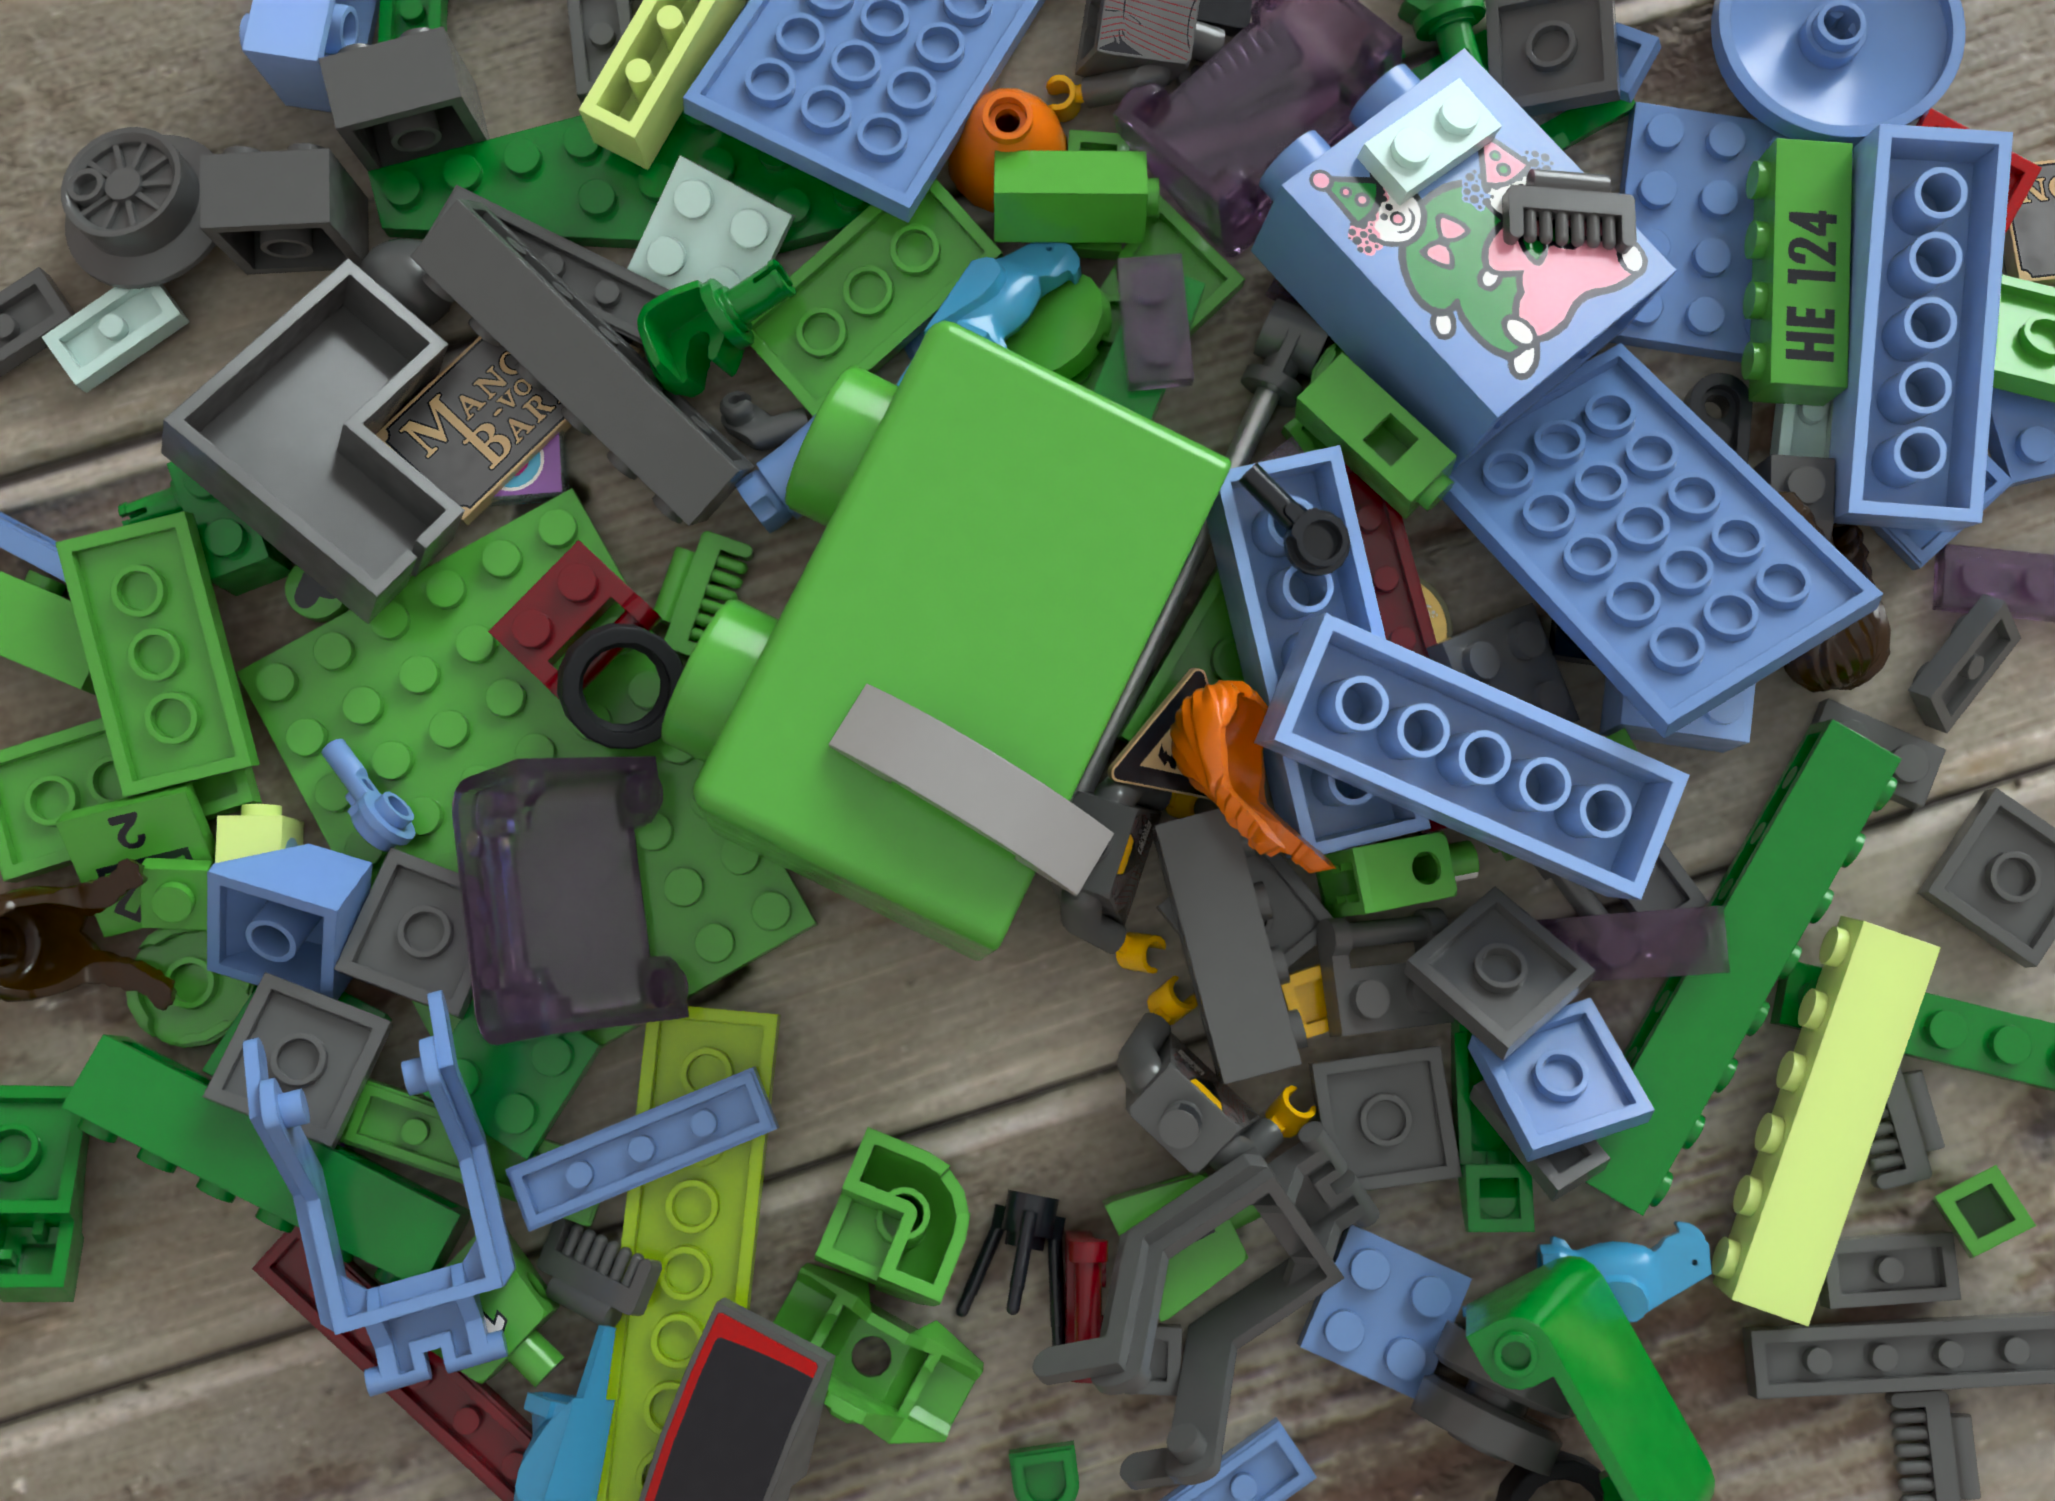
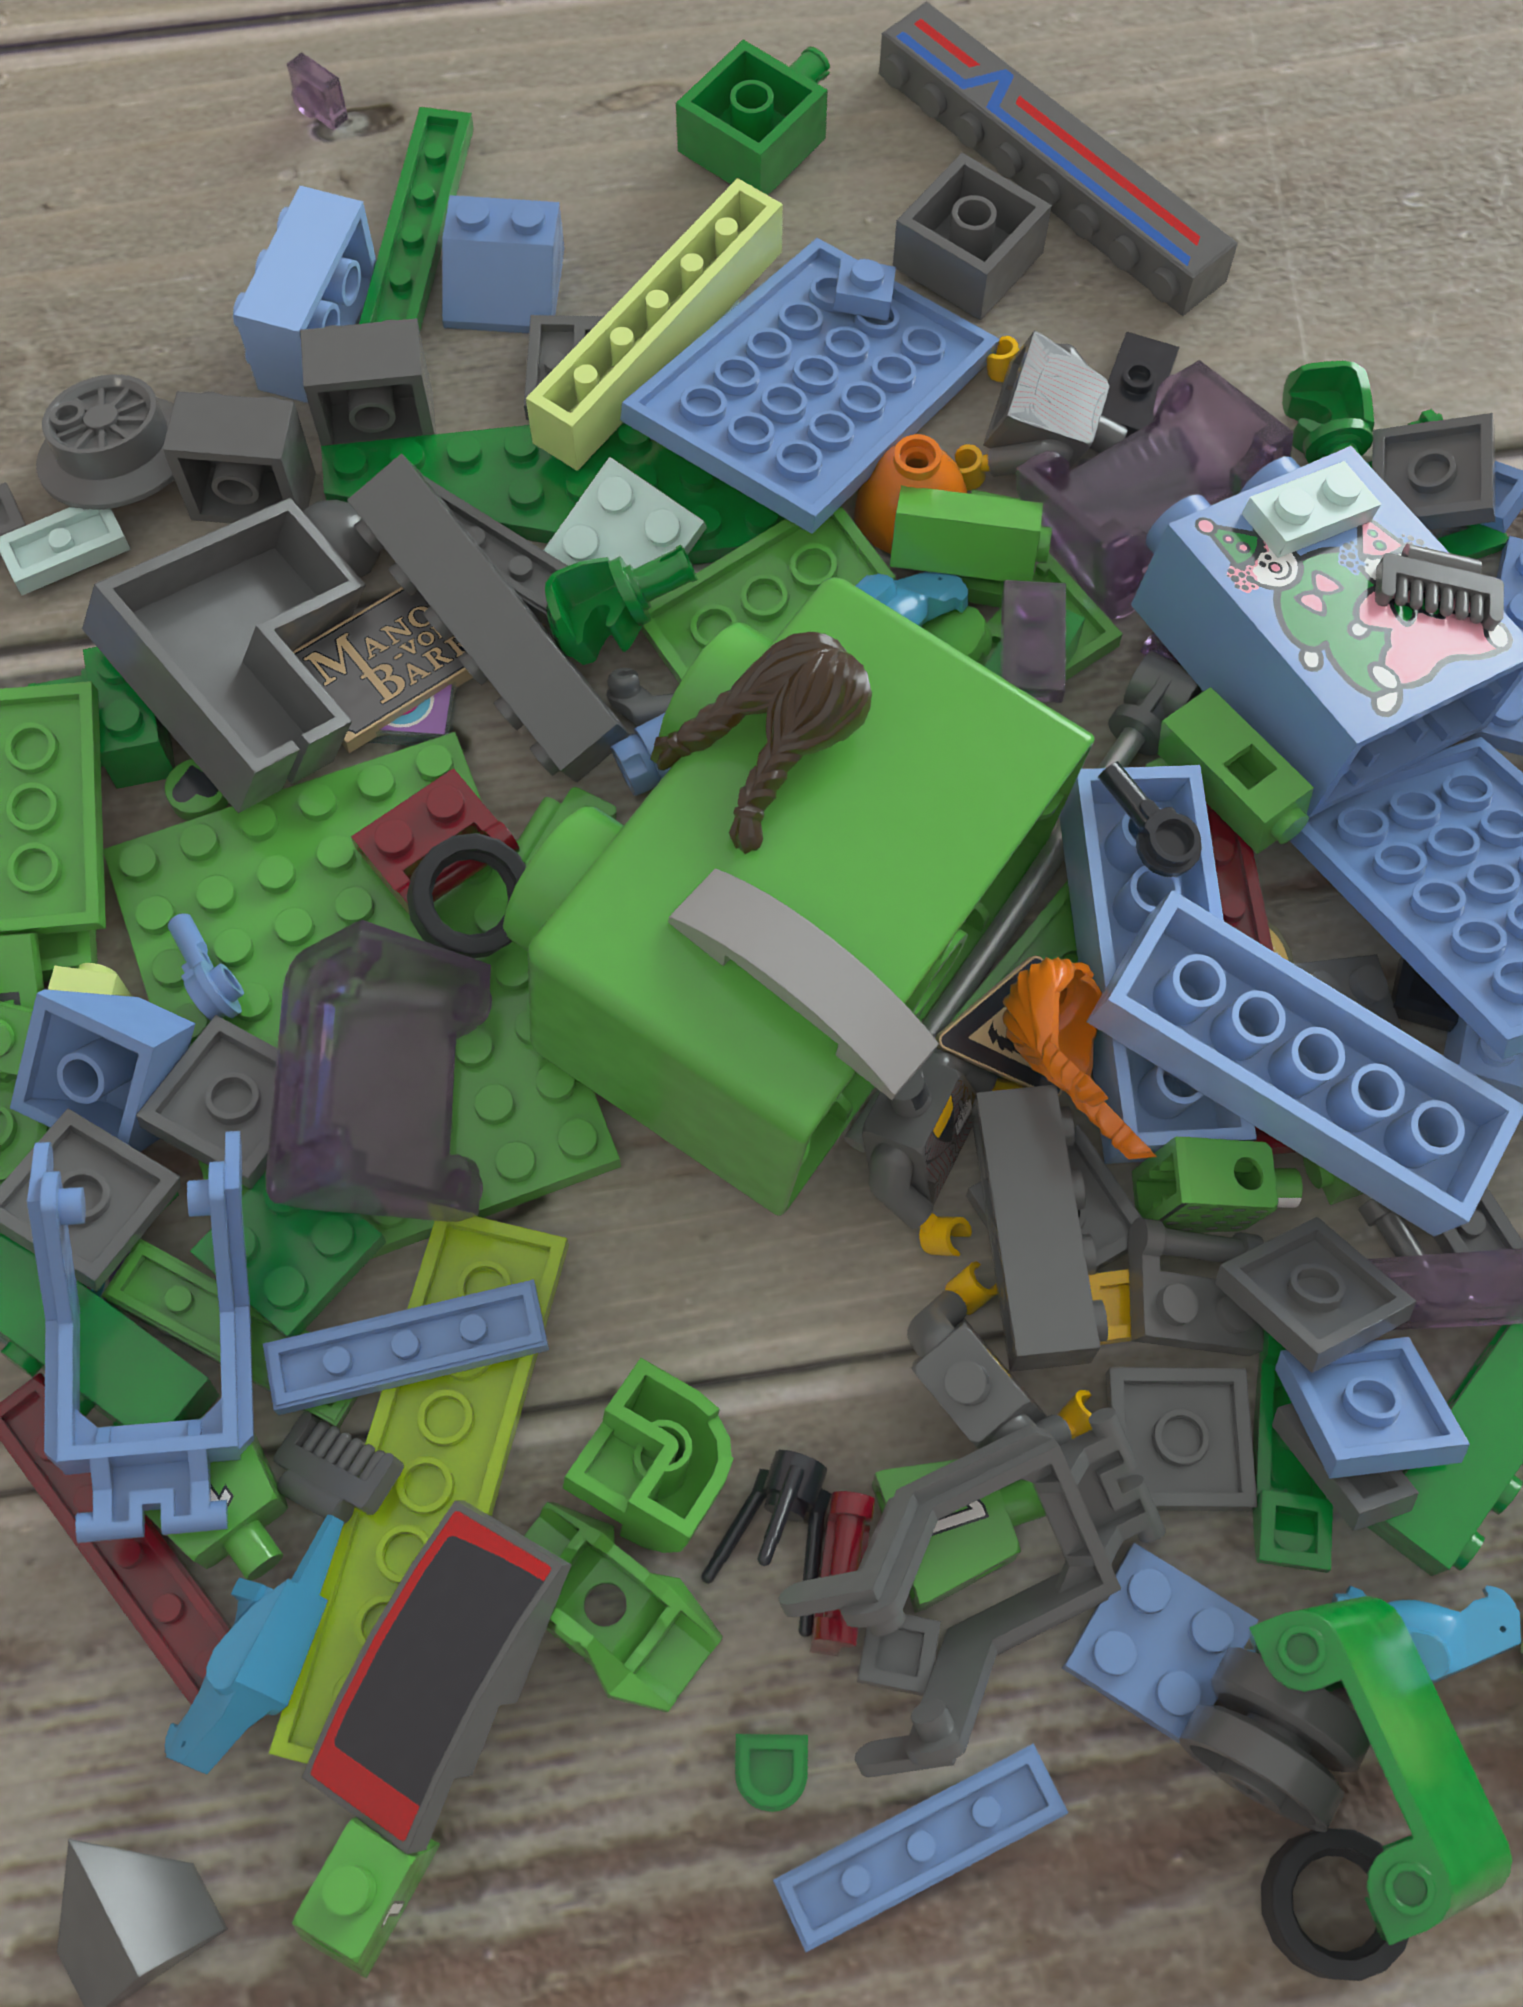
camera: 10 degrees right, 15 degrees down
none -> dark brown hair [650,632,872,855]

